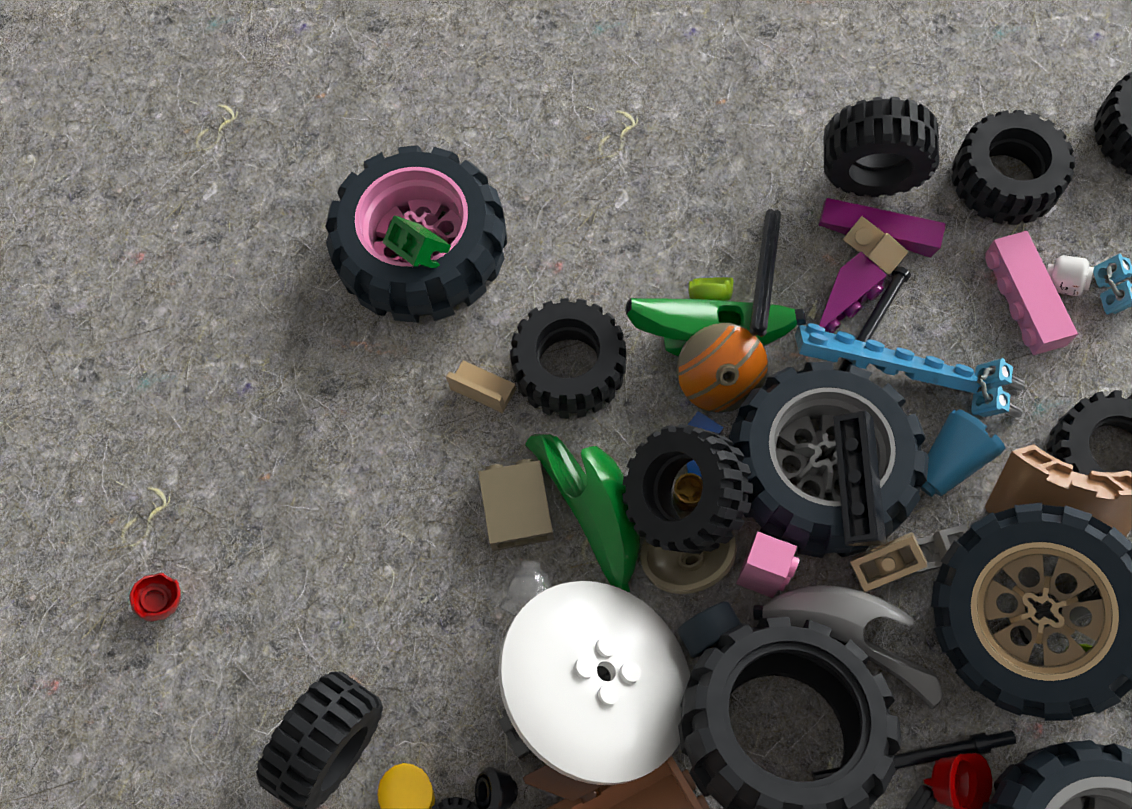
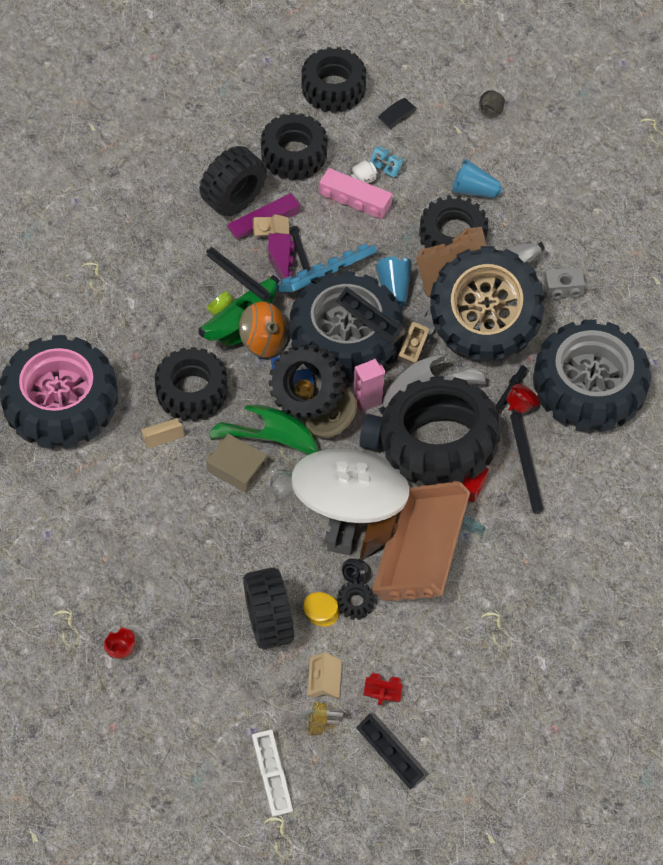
camera: 55 degrees left, 10 degrees down
green hinge [382,215,451,268] -> none
medium azure piece [971,358,1025,418] -> none

